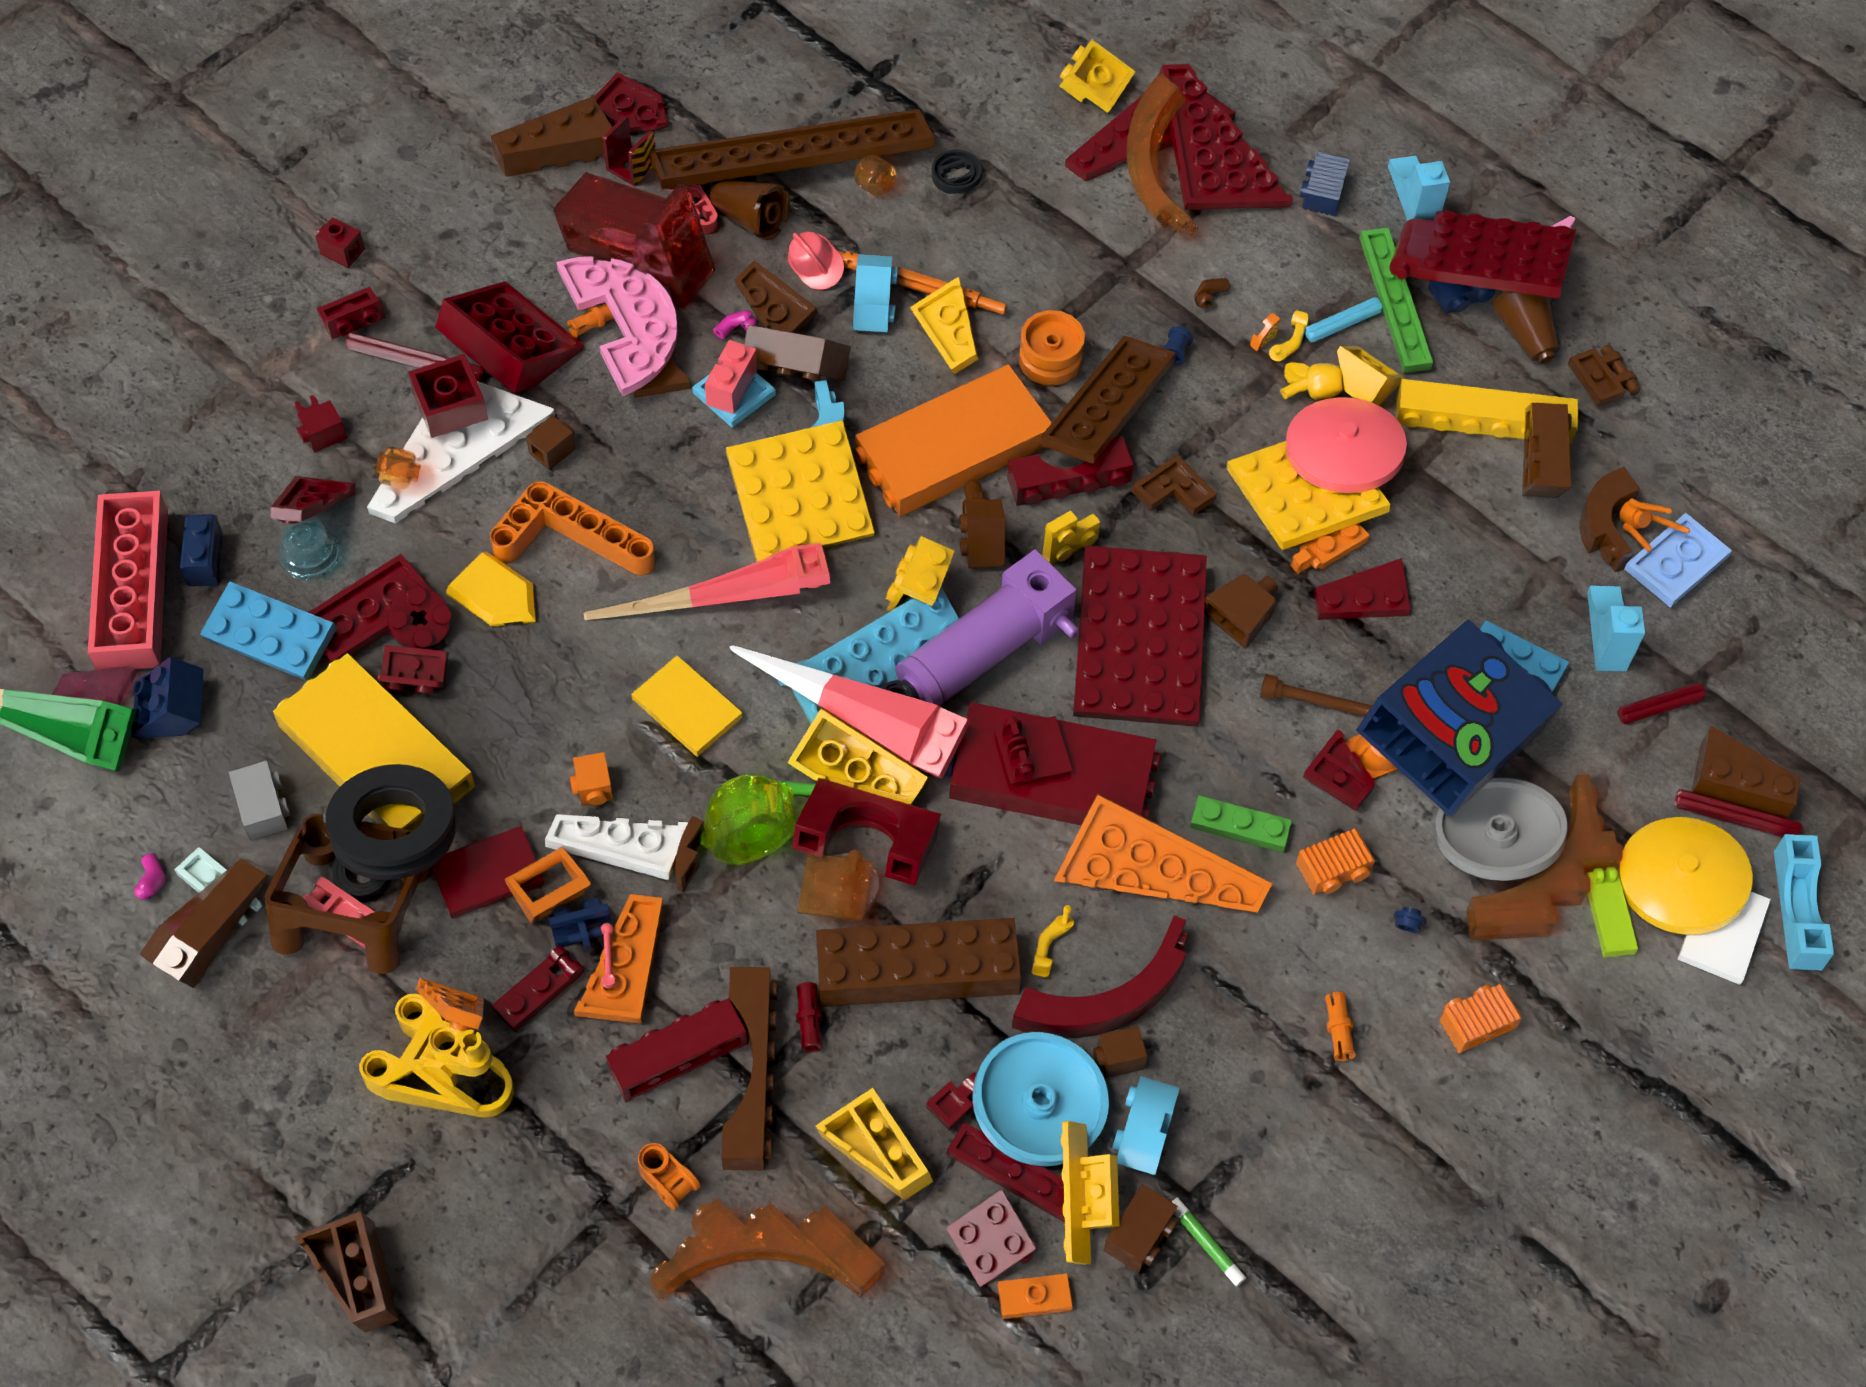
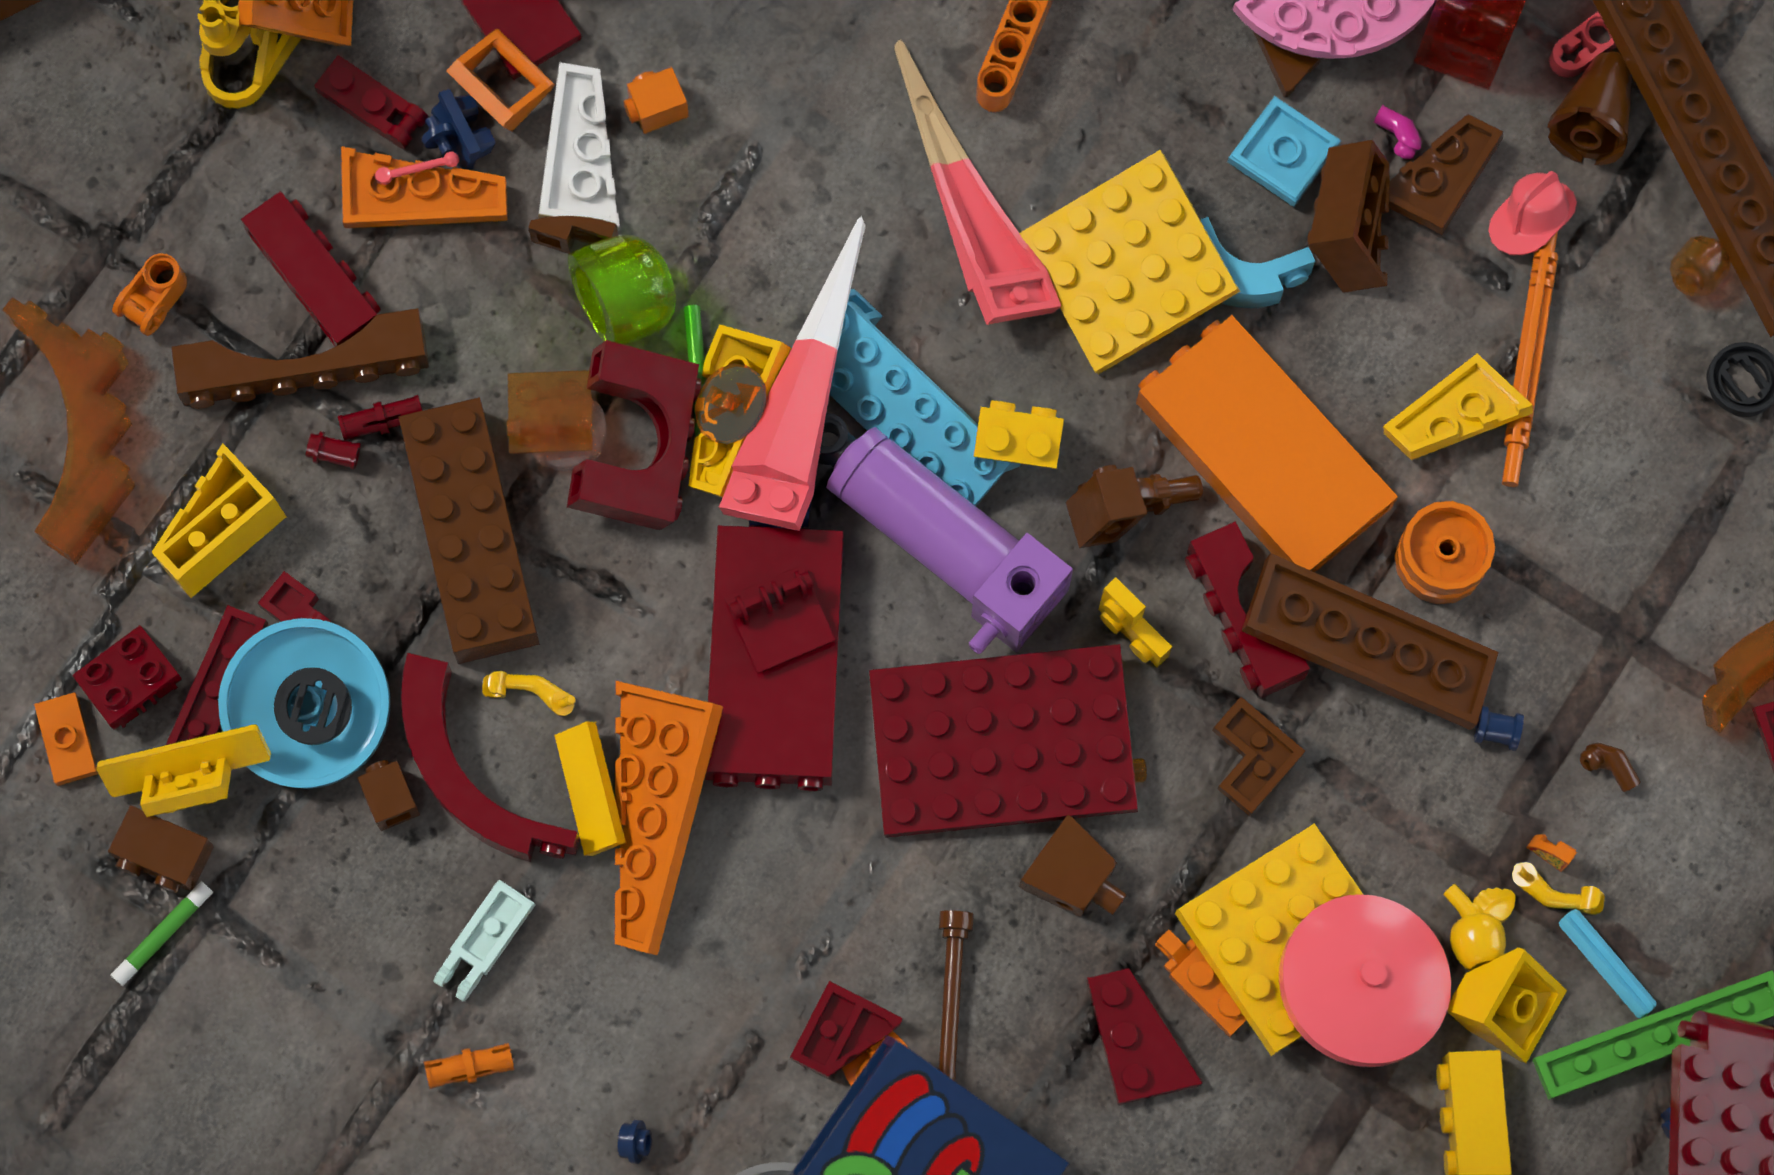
camera: 80 degrees right, 15 degrees up
yellow tile [631,656,743,757] -> none
coral piece [705,340,757,414] -> none
medium azure brick [853,254,897,332] -> none
medium azure brick [1112,1076,1180,1175] -> none
bright green plate [1190,795,1292,853] -> none
orange brick [1296,828,1375,895] -> none
none -> black piece [274,667,352,745]
none -> dark red pin [306,431,361,469]
none -> light aqua hinge [433,880,535,1001]
none -> yellow tile [554,721,626,856]
none -> clear orange piece [695,364,767,444]

